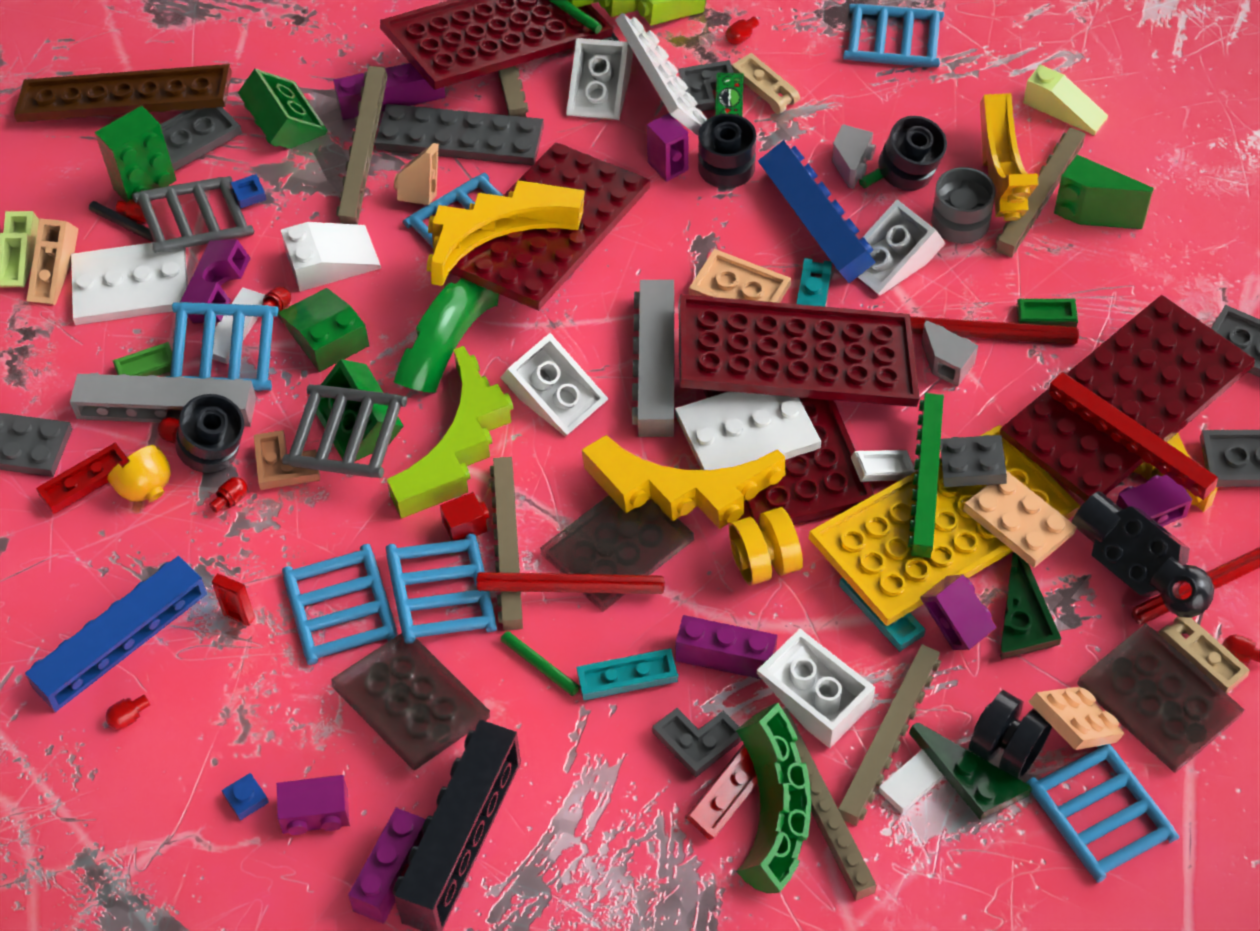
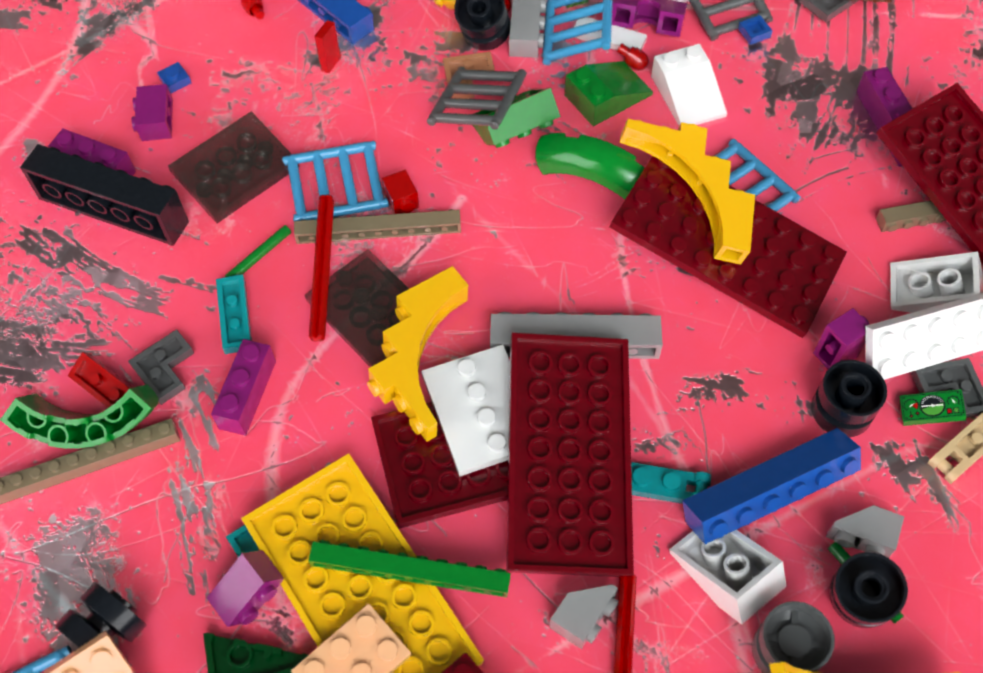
camera: 90 degrees right, 5 degrees up
red cylinder [209,477,248,513] -> none
green slope [238,68,328,149] -> none
dark azure bar [282,544,399,665] -> none
dark tan piece [336,66,388,225] -> none
dark grey plate [375,104,544,165] -> none
lime arch [387,346,514,519] -> none
light nougat slope [394,143,439,205] -> none
white slope [500,333,608,437] -> none
light nougat plate [689,249,791,303] -> none
yellow wheel [729,507,803,586] -> none
white slope [757,629,875,748] -> none
dark tan piece [838,644,942,826] -> none
white tile [851,450,916,482] -> none
white tile [878,749,944,814] -> none
dark green wing [909,722,1032,820] -> none
dark grey plate [940,435,1007,487] -> none

